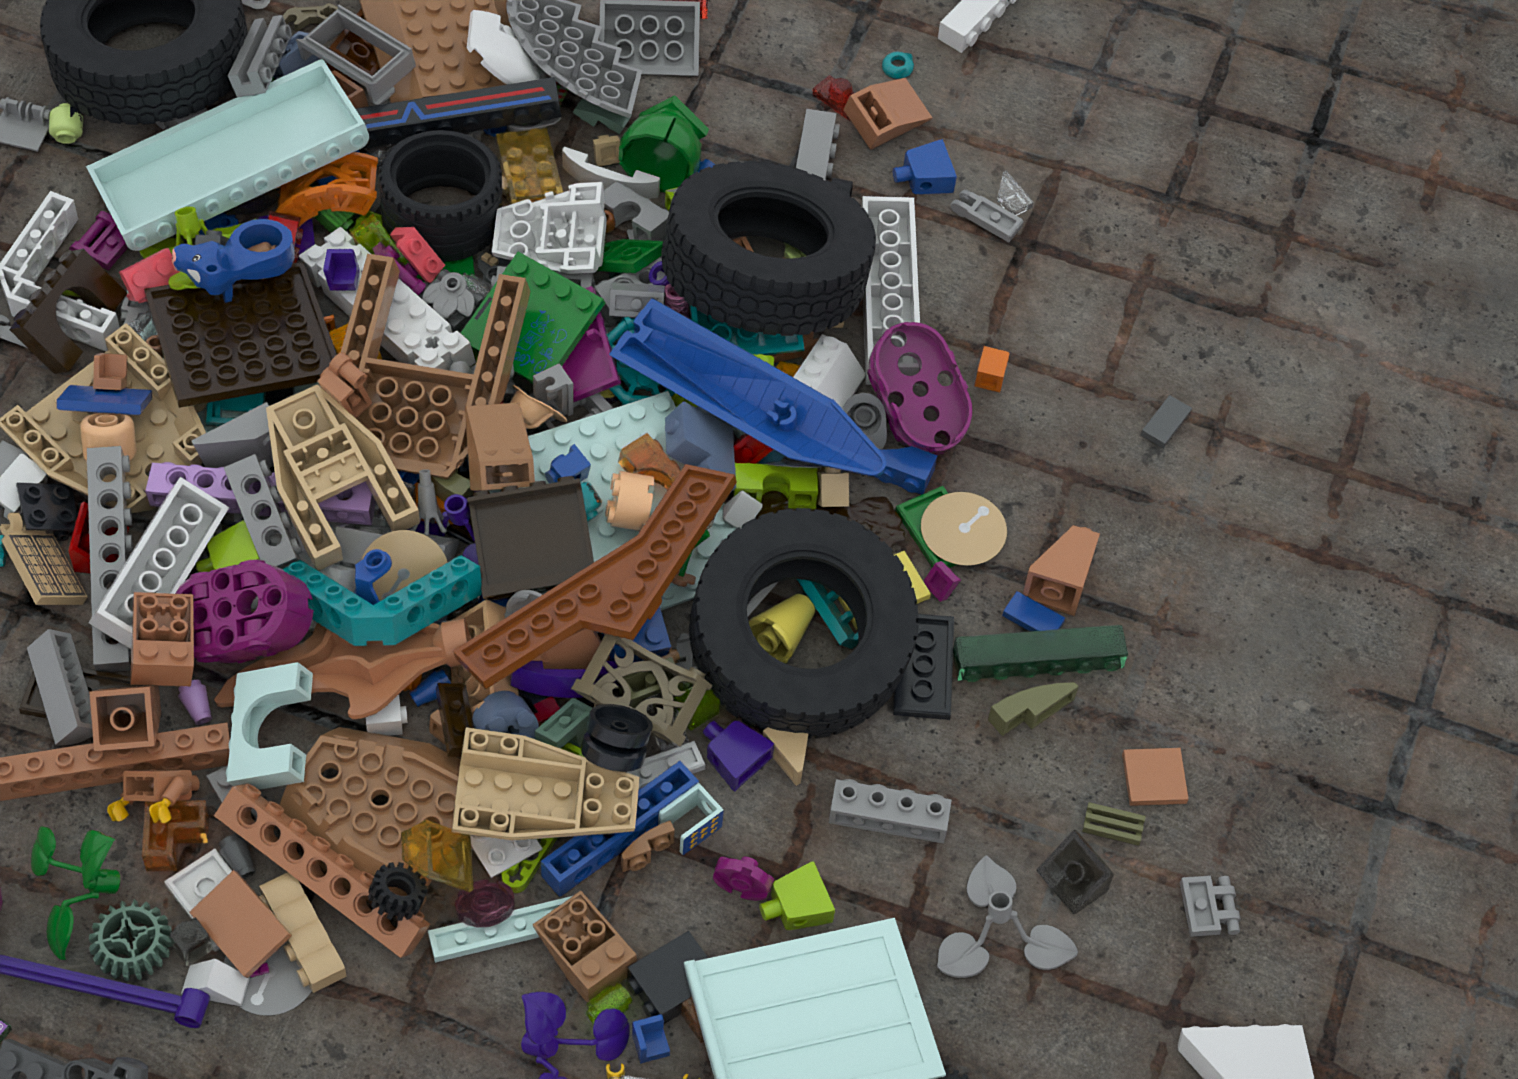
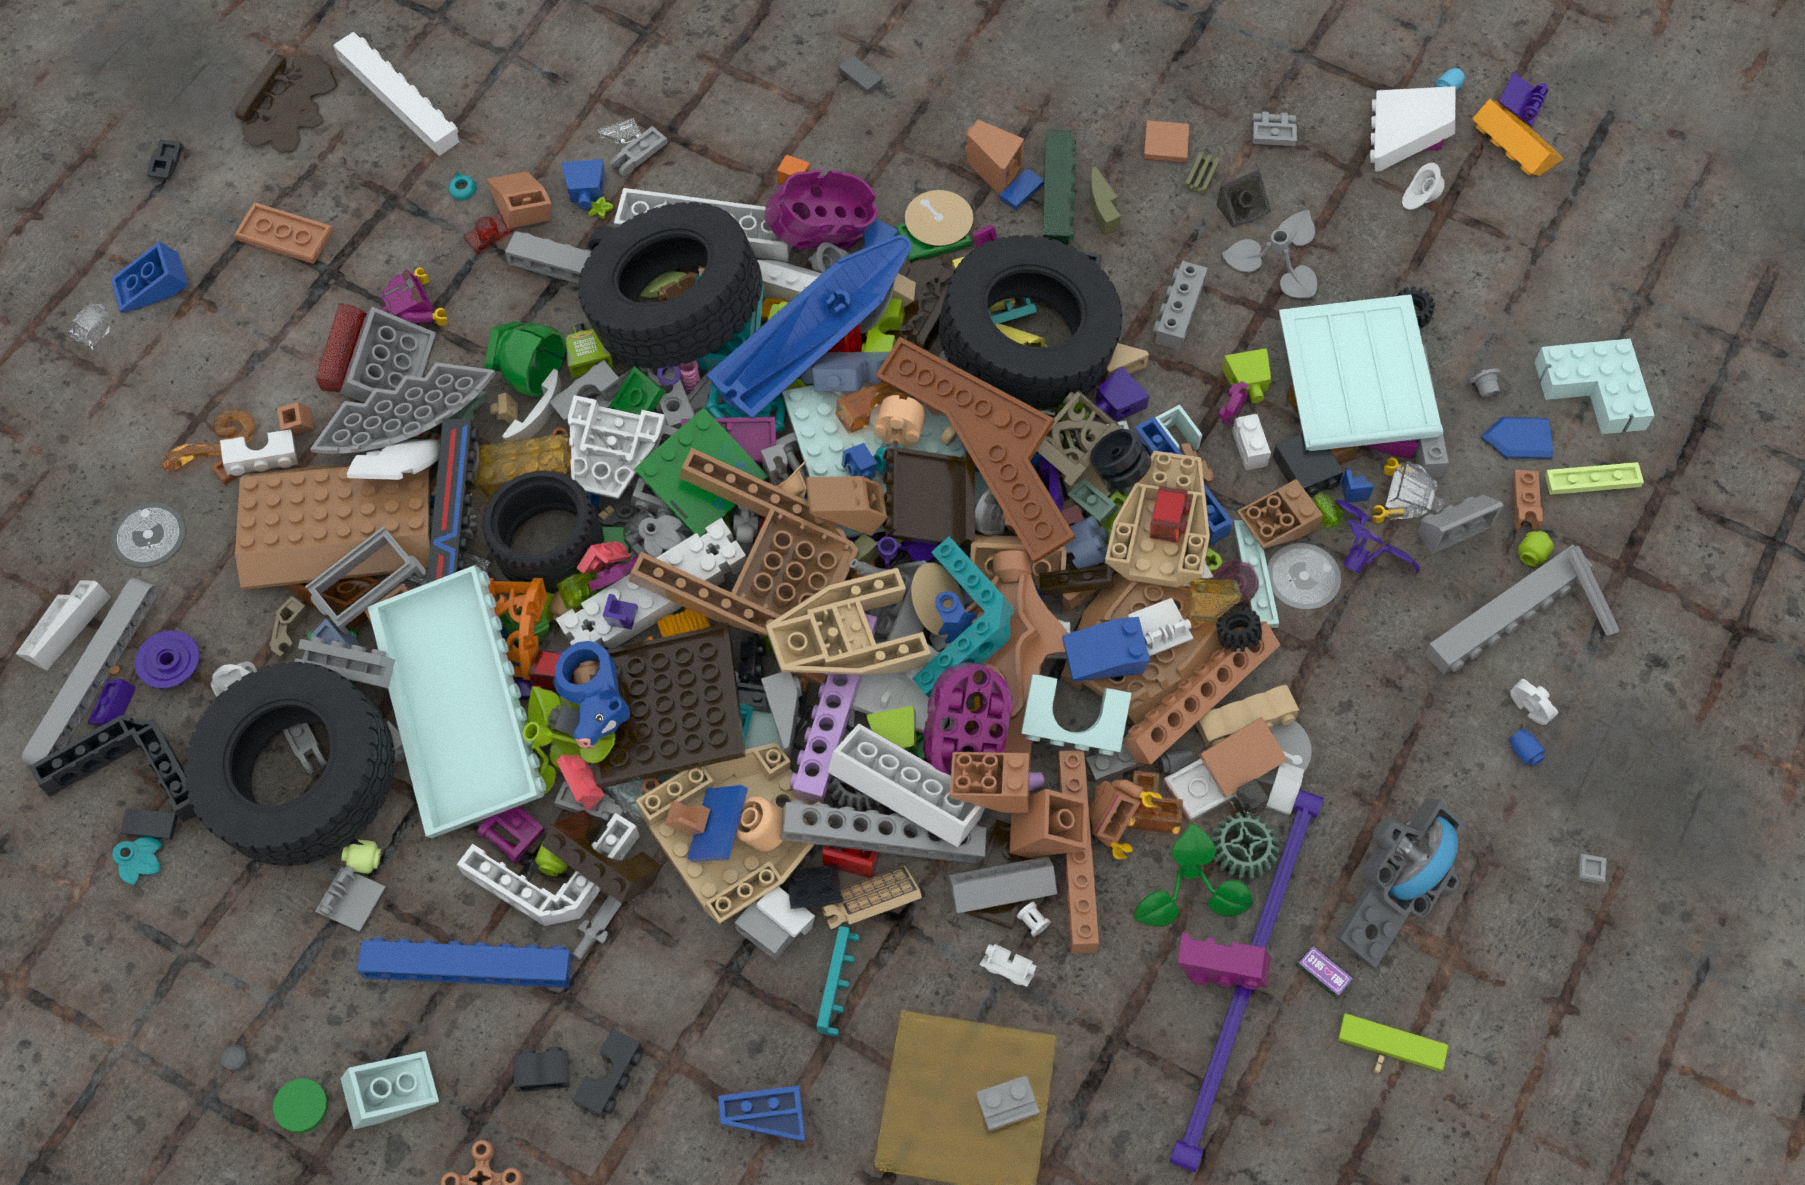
camera: 75 degrees left, 5 degrees up
light grey brick [223,454,302,569] -> none
nougat hinge [318,352,372,419] -> none
light grey panel [609,282,665,317] -> none
none -> magenta torso [380,268,448,326]
none -> lime plant [589,197,614,219]
none -> white bush [1017,902,1051,937]
none -> blue slope [1062,617,1150,681]
none -> white hinge [1128,598,1193,656]
none -> brick [1150,486,1191,542]
none -> white brick [1232,414,1271,470]
none -> light grey piece [1267,543,1341,609]

